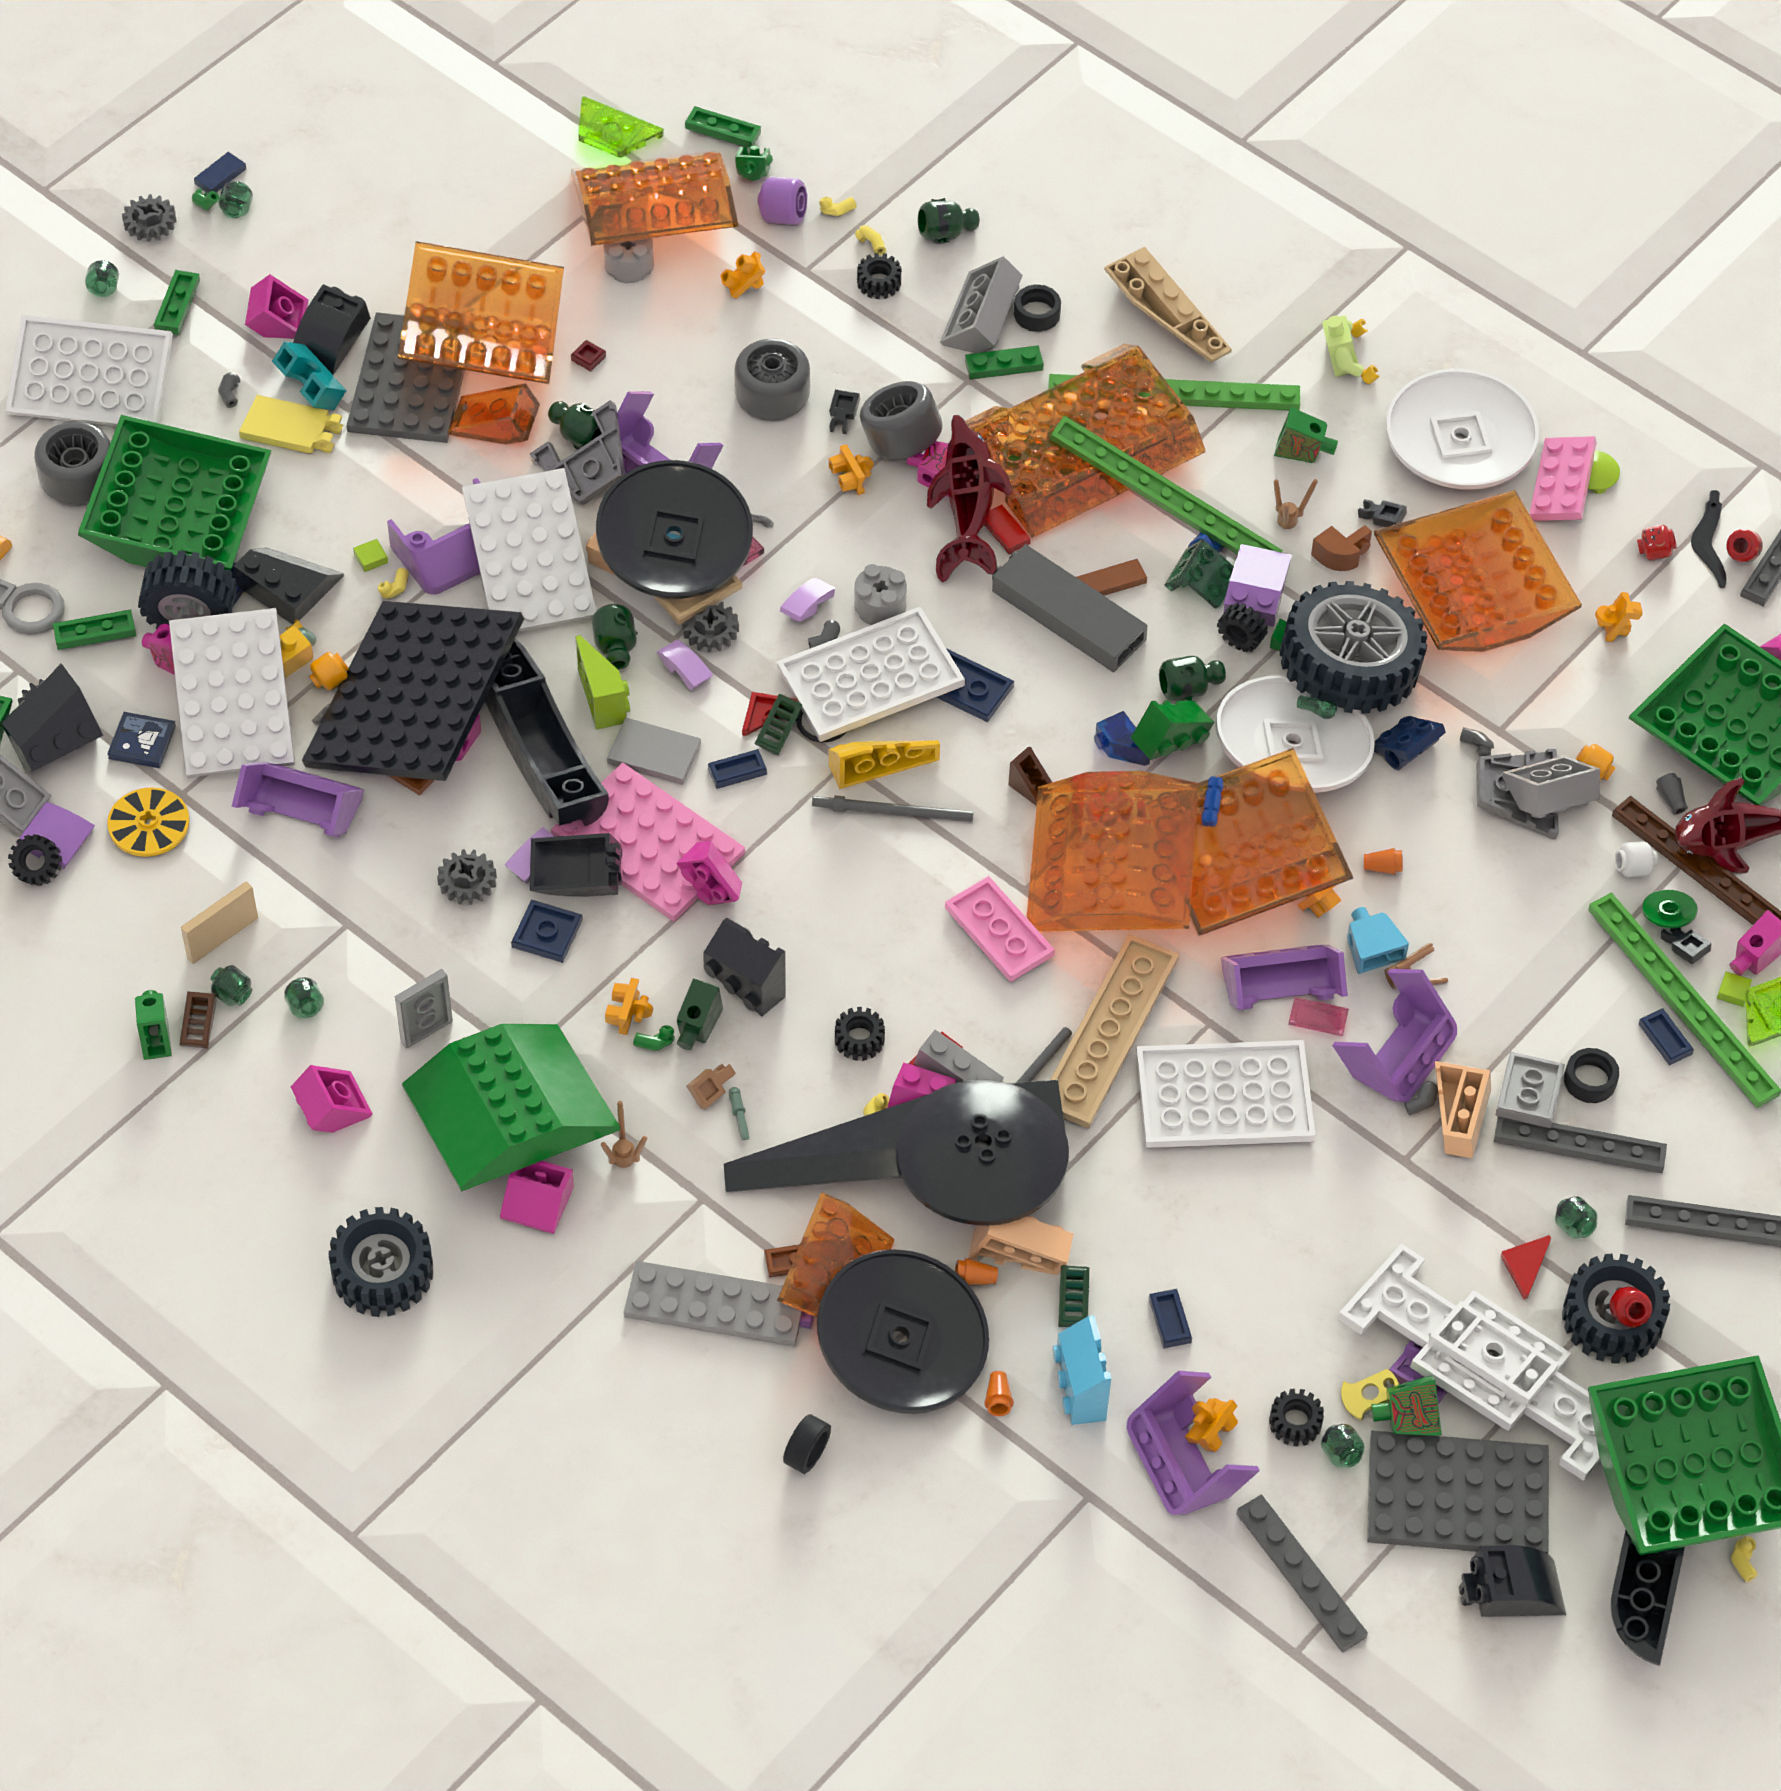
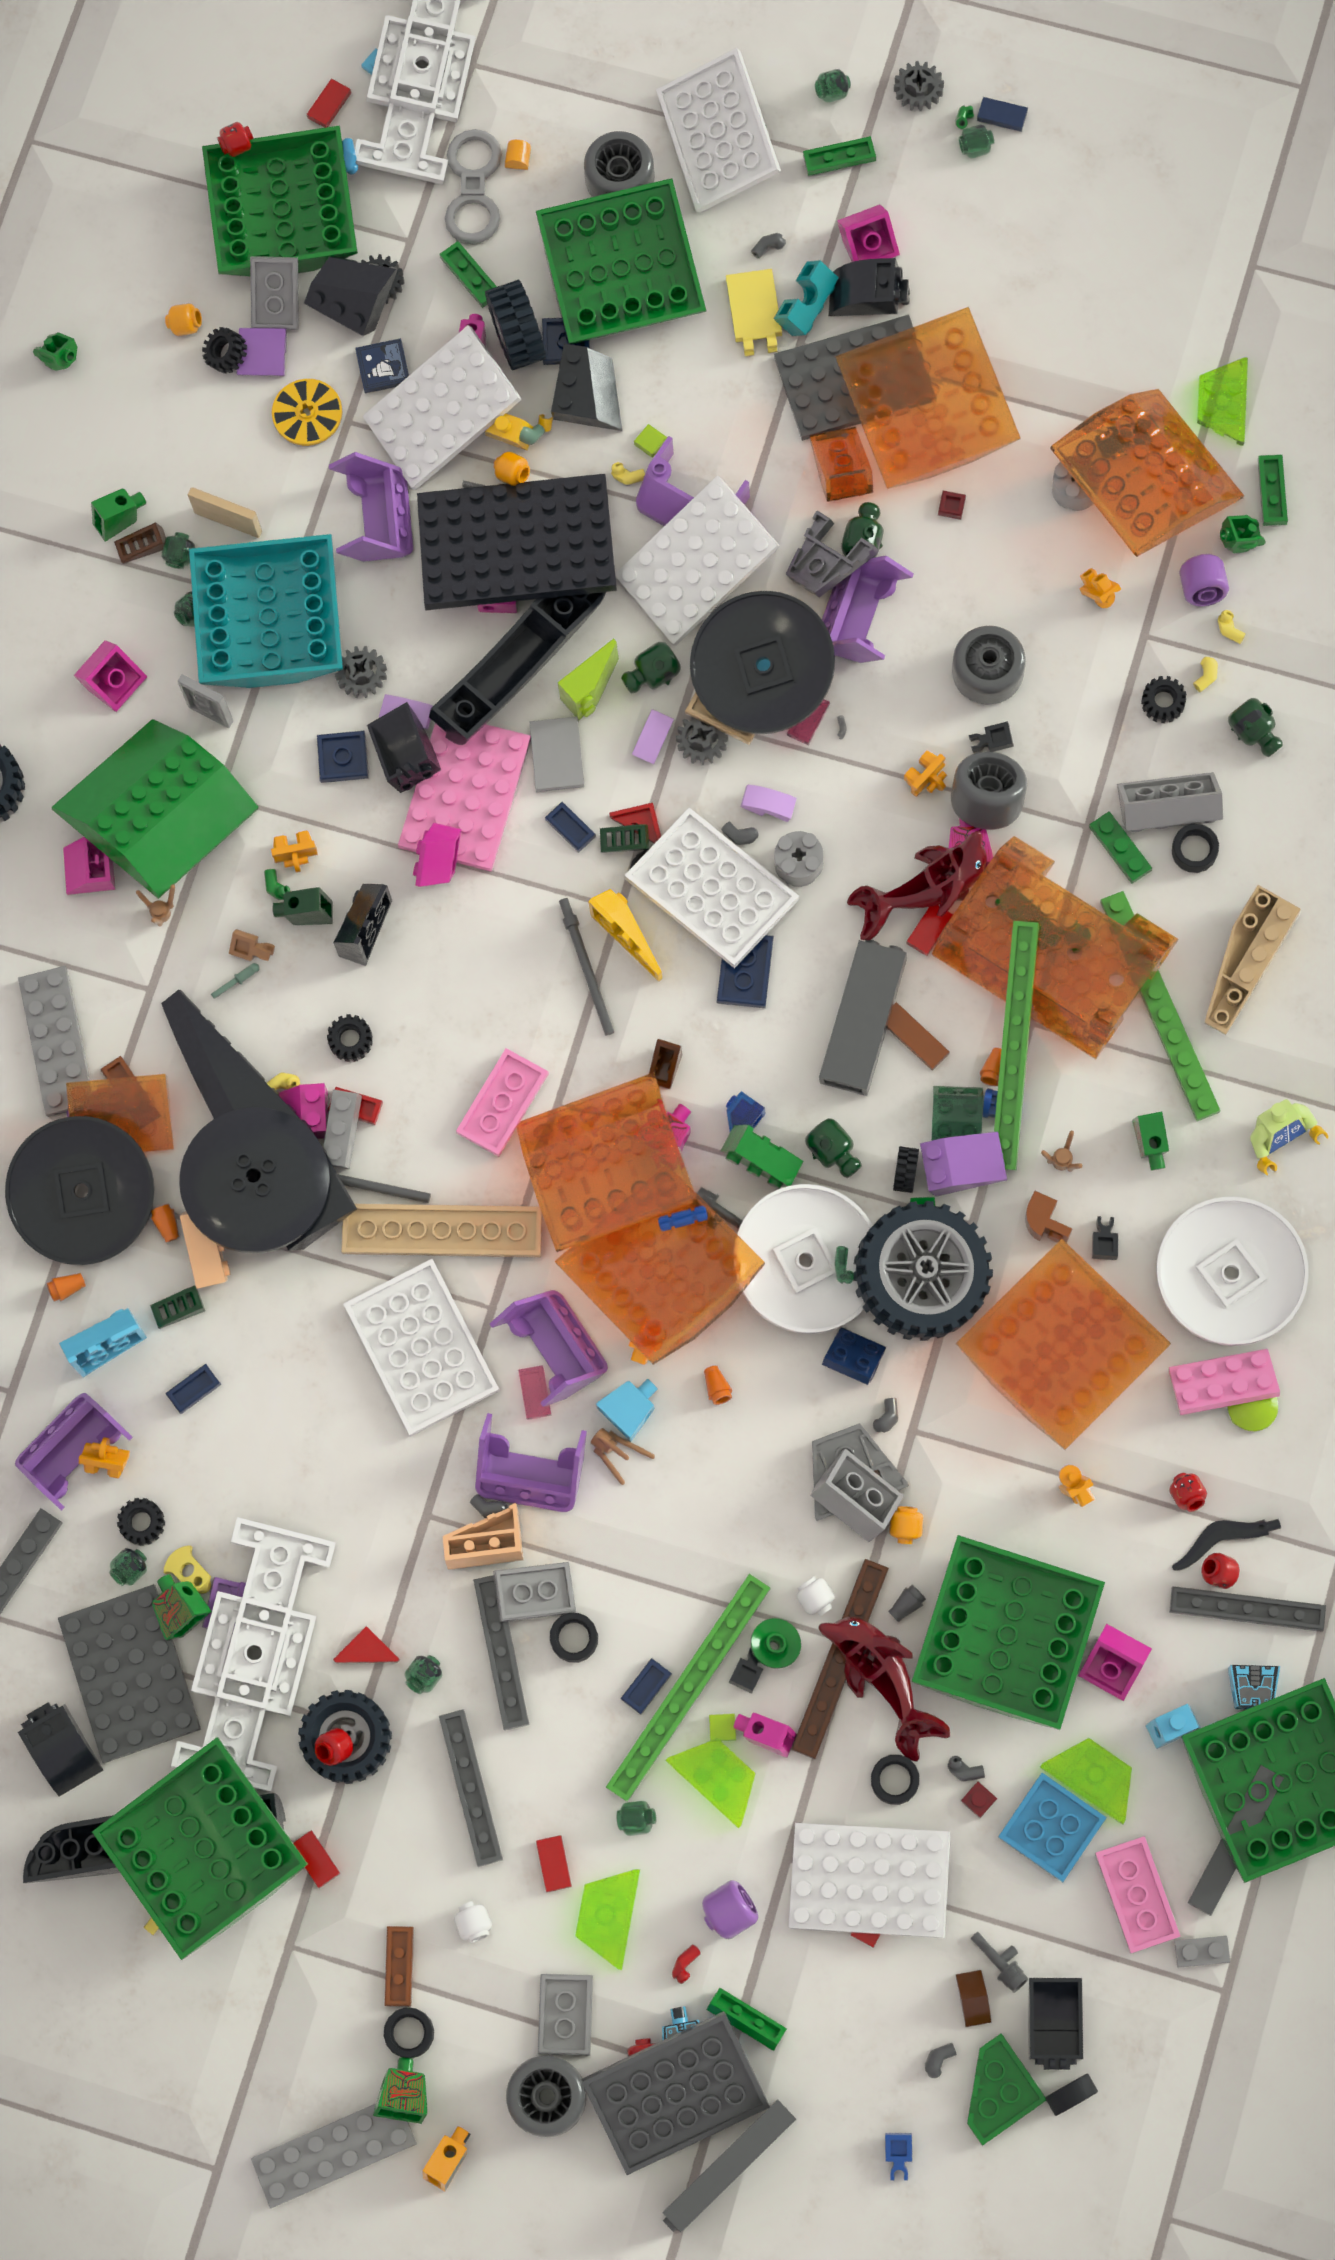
camera: 75 degrees right, 20 degrees up
none -> teal slope [189,534,343,688]
none -> orange cone [980,1048,1001,1086]

